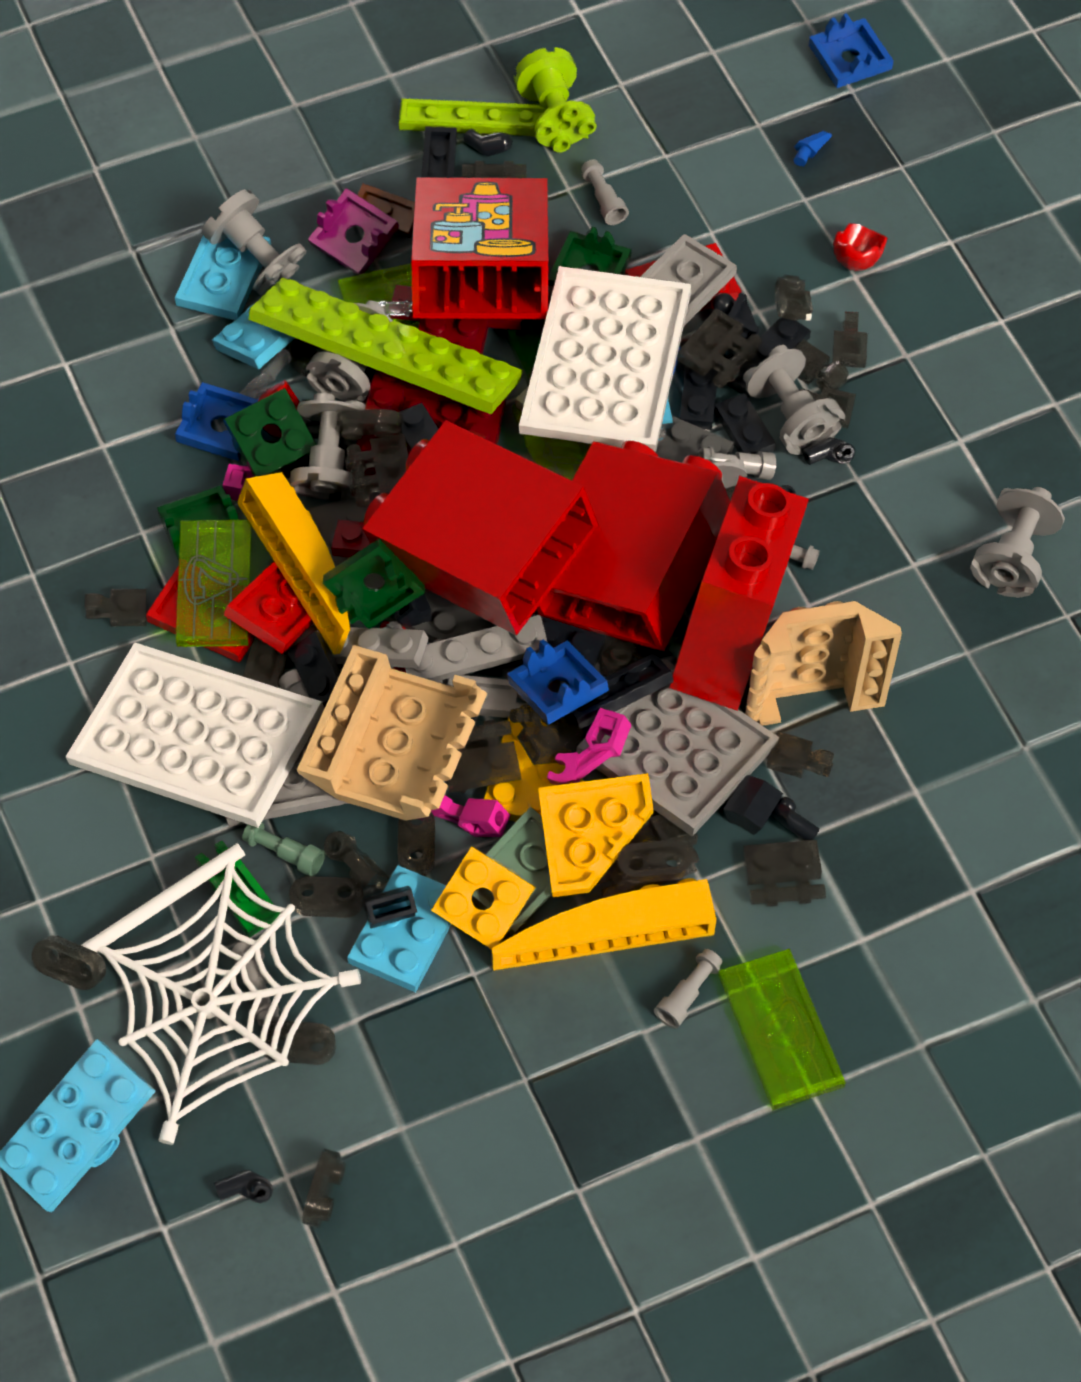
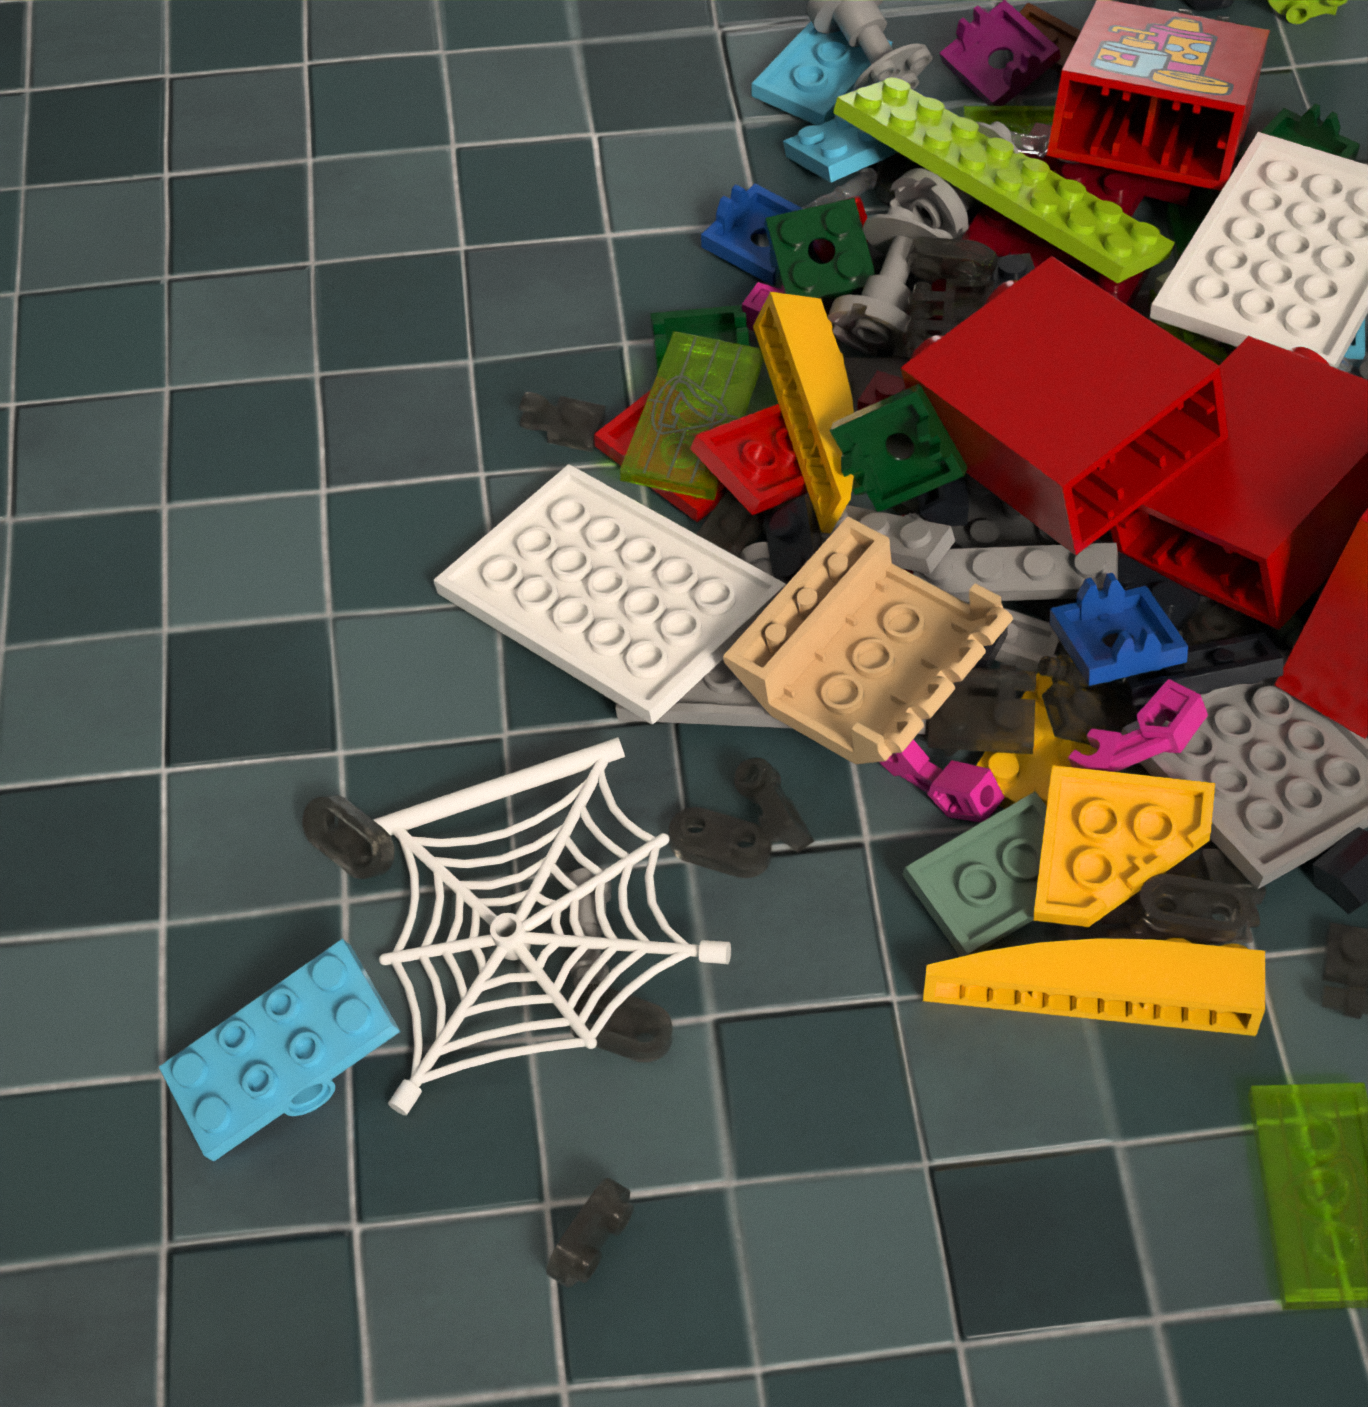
camera: 20 degrees right, 5 degrees down
green hinge [195,841,280,938] -> none
black arm [214,1170,273,1203] -> none
sand green piece [242,823,325,877] -> none
medium azure plate [347,865,452,993] -> none
black piece [363,886,417,929] -> none
clear smoke plate [398,812,436,876] -> none
yellow piece [431,846,536,950] -> none
light grey piece [581,159,629,225] -> none
light grey piece [654,949,722,1029] -> none

